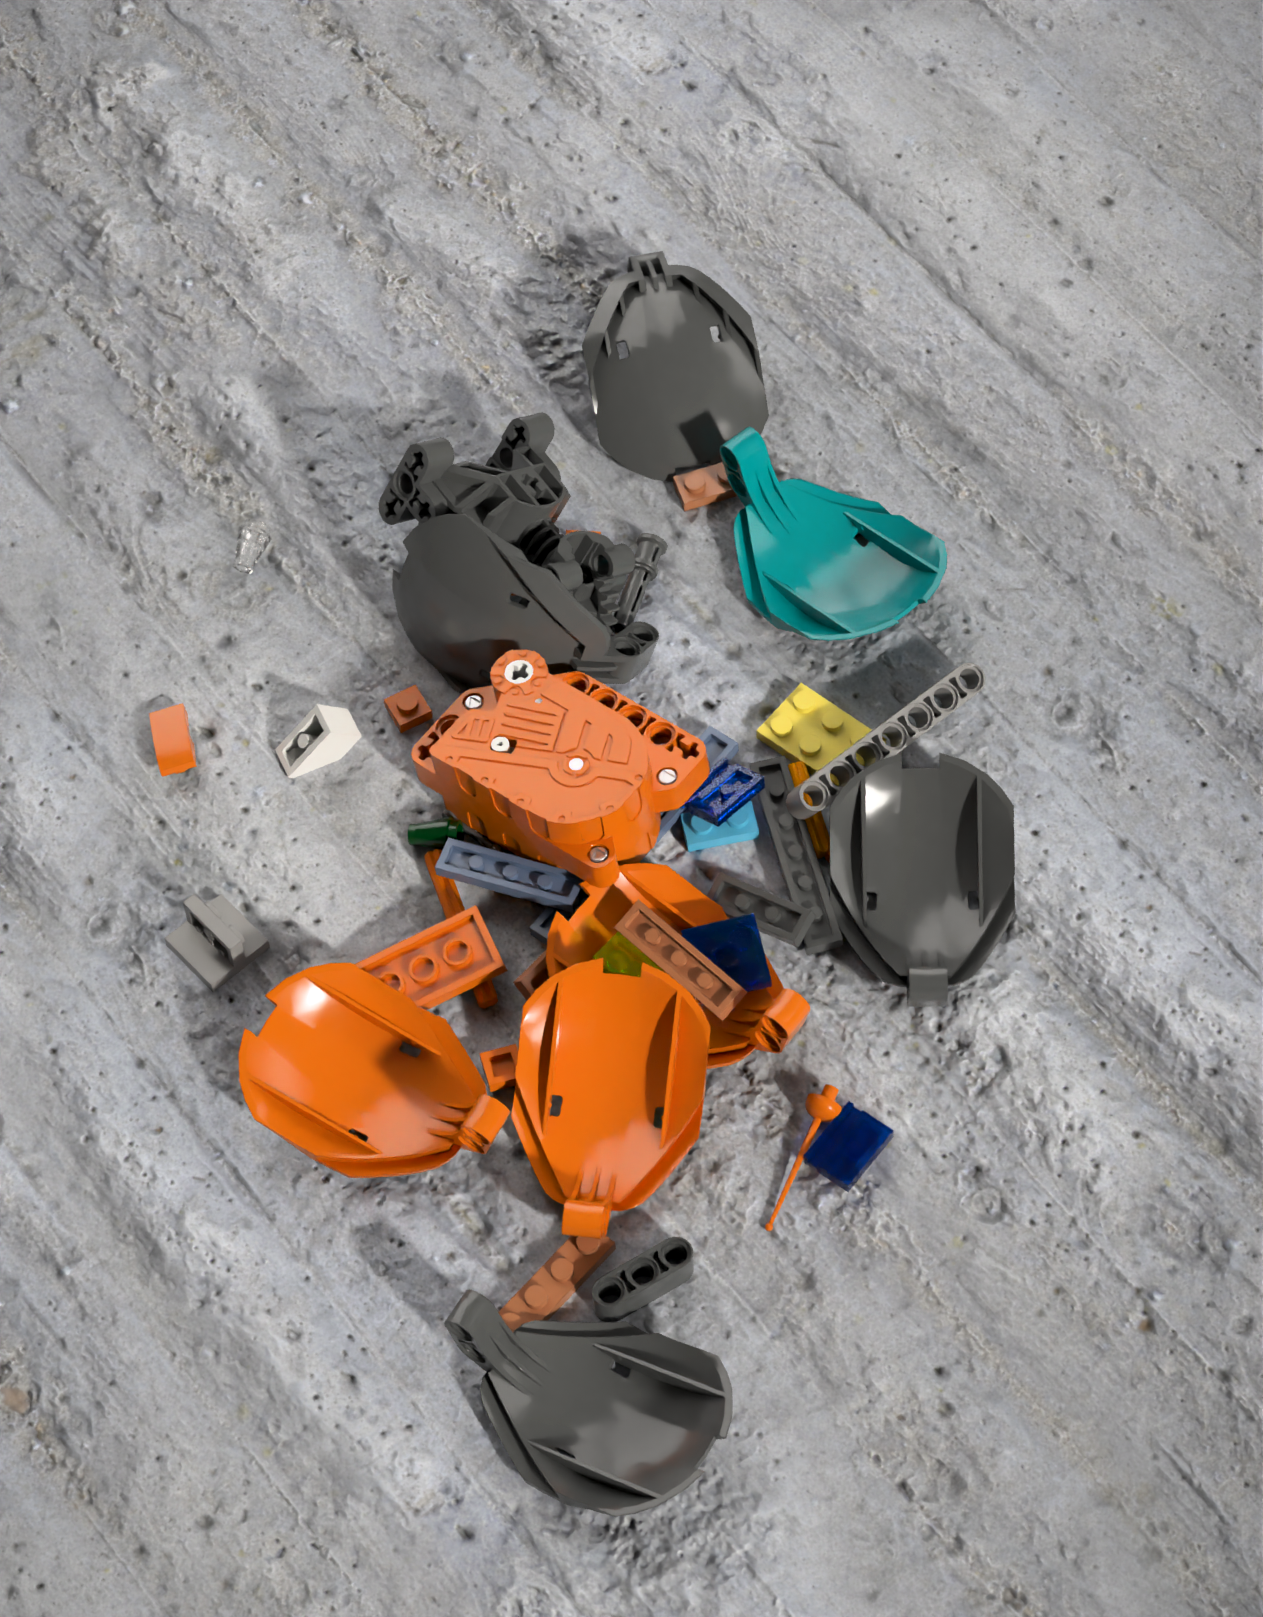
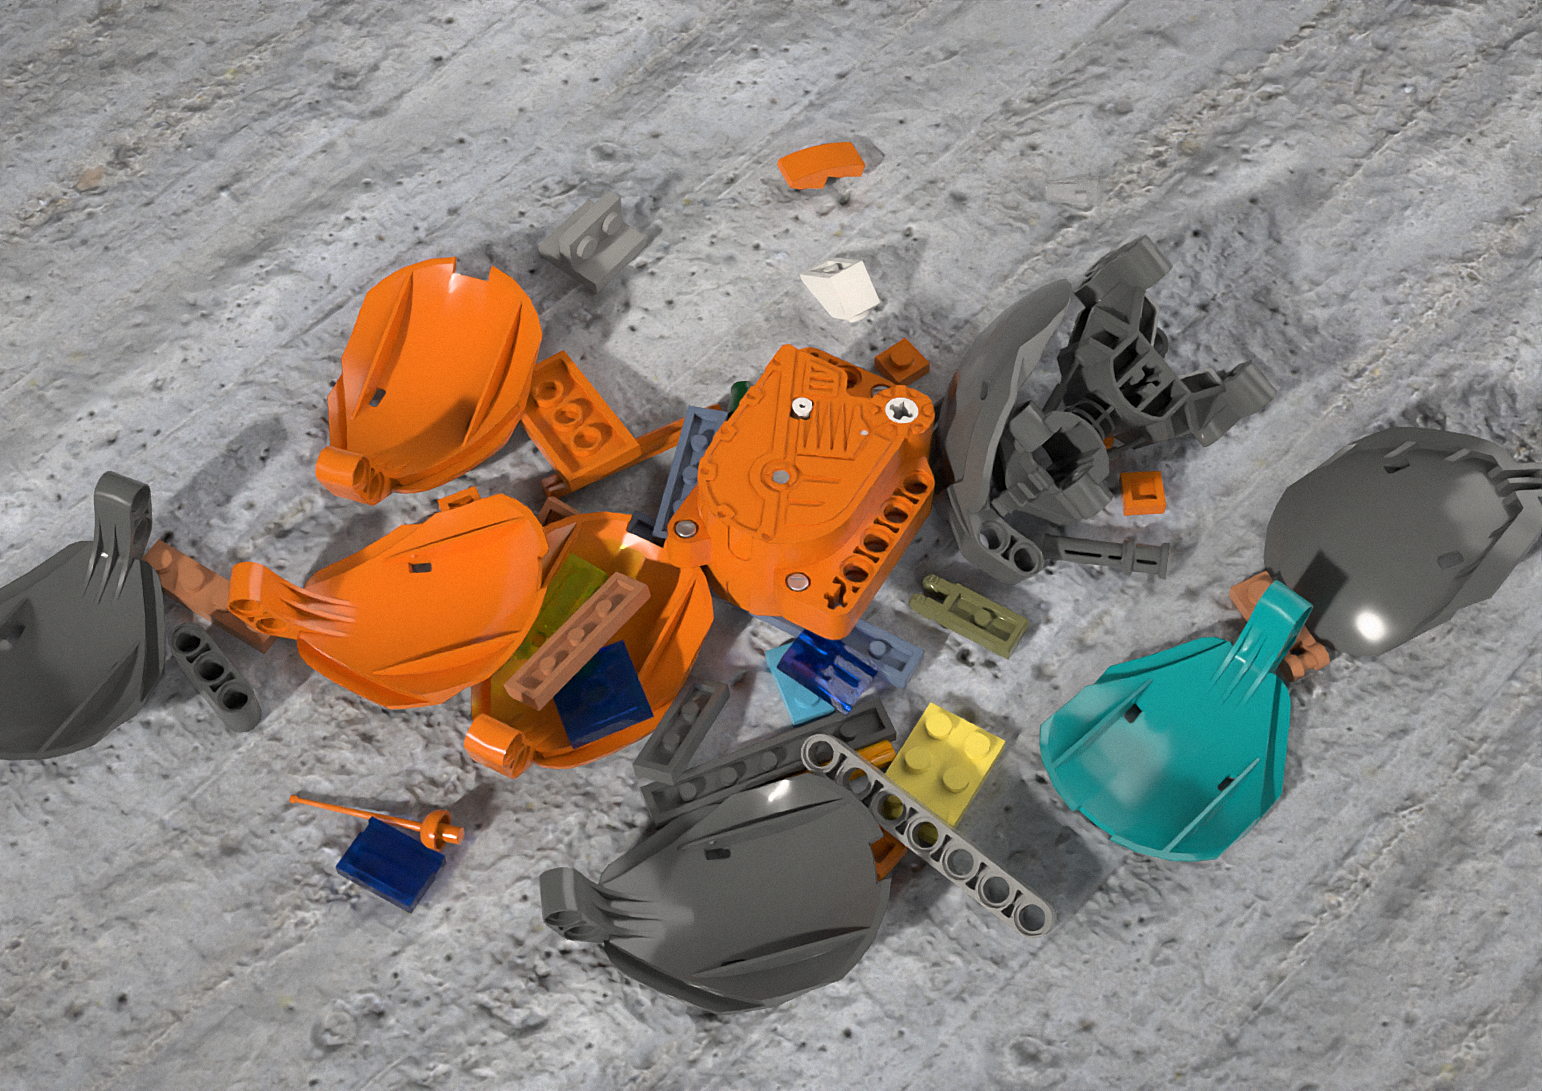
camera: 80 degrees right, 0 degrees up
none -> olive hinge [908,573,1030,660]

